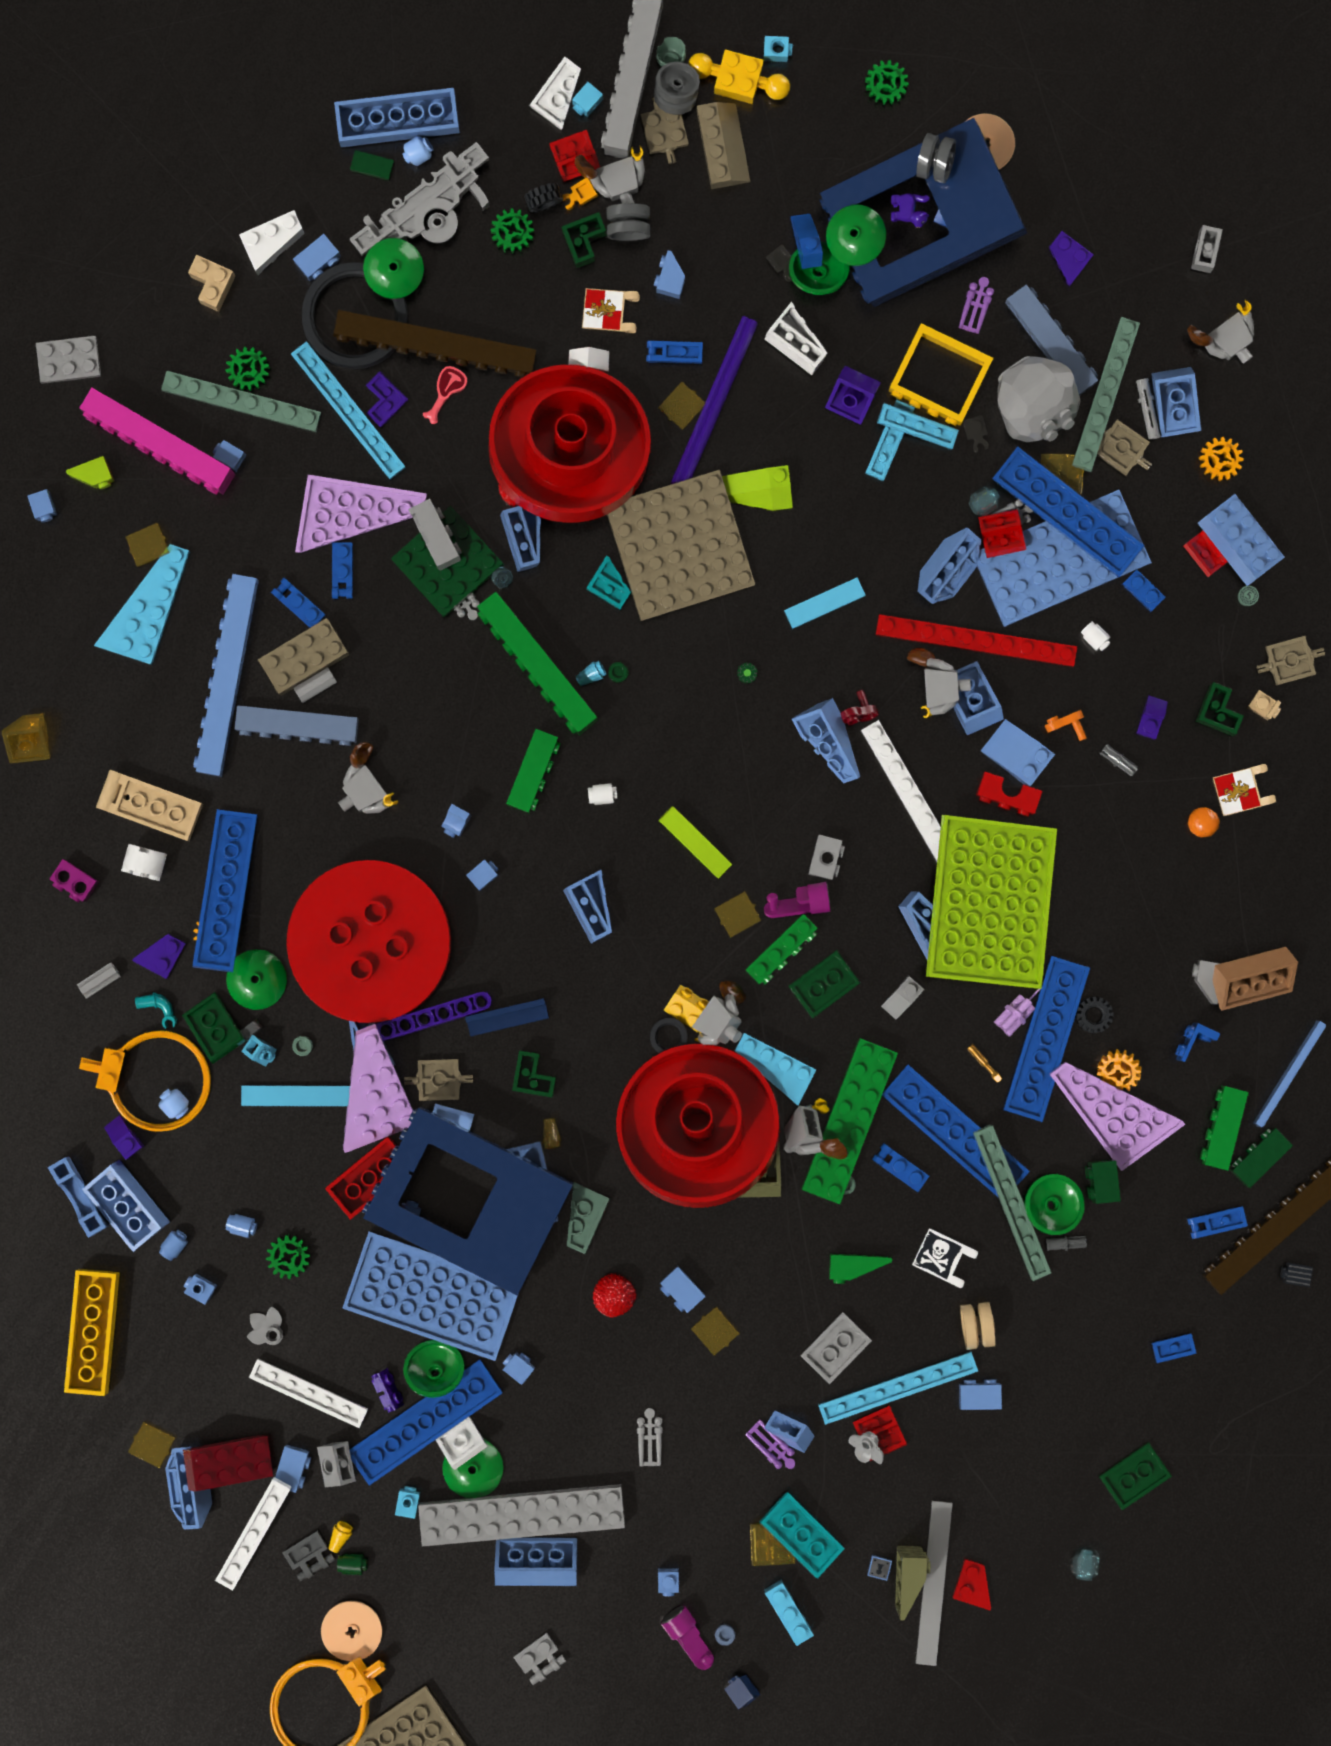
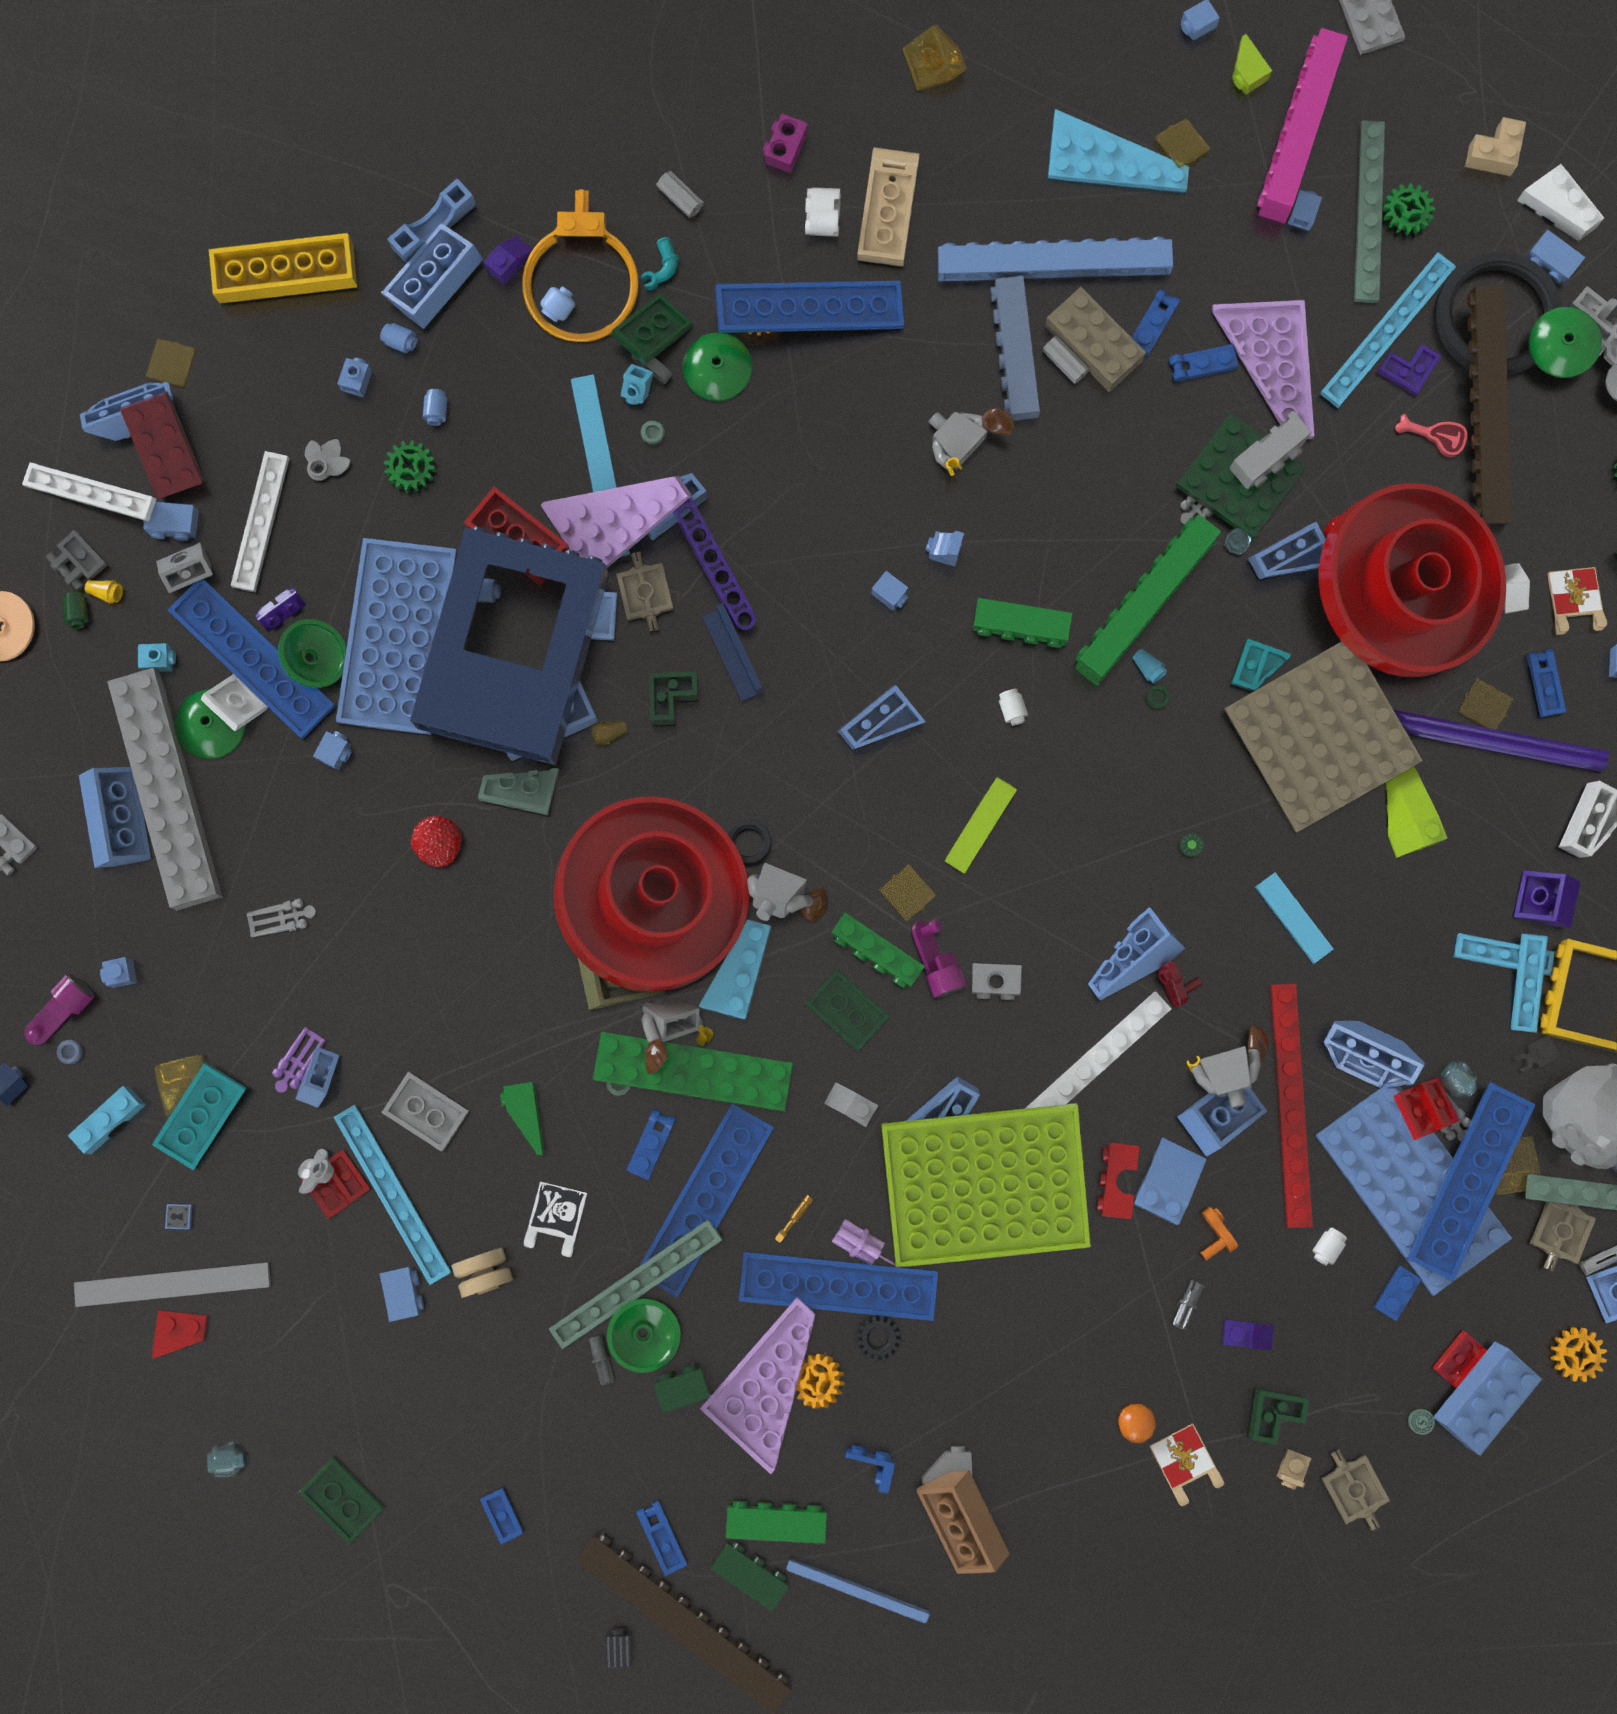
camera: 80 degrees right, 5 degrees down
dark purple wing [132,934,186,979] -> none
red piece [287,860,451,1023] -> none
medium blue brick [660,1266,705,1313] -> none
yellow bracket [664,985,709,1032] -> none
clear yellow piece [691,1307,739,1355] -> none
olive slope [895,1546,931,1620] -> none

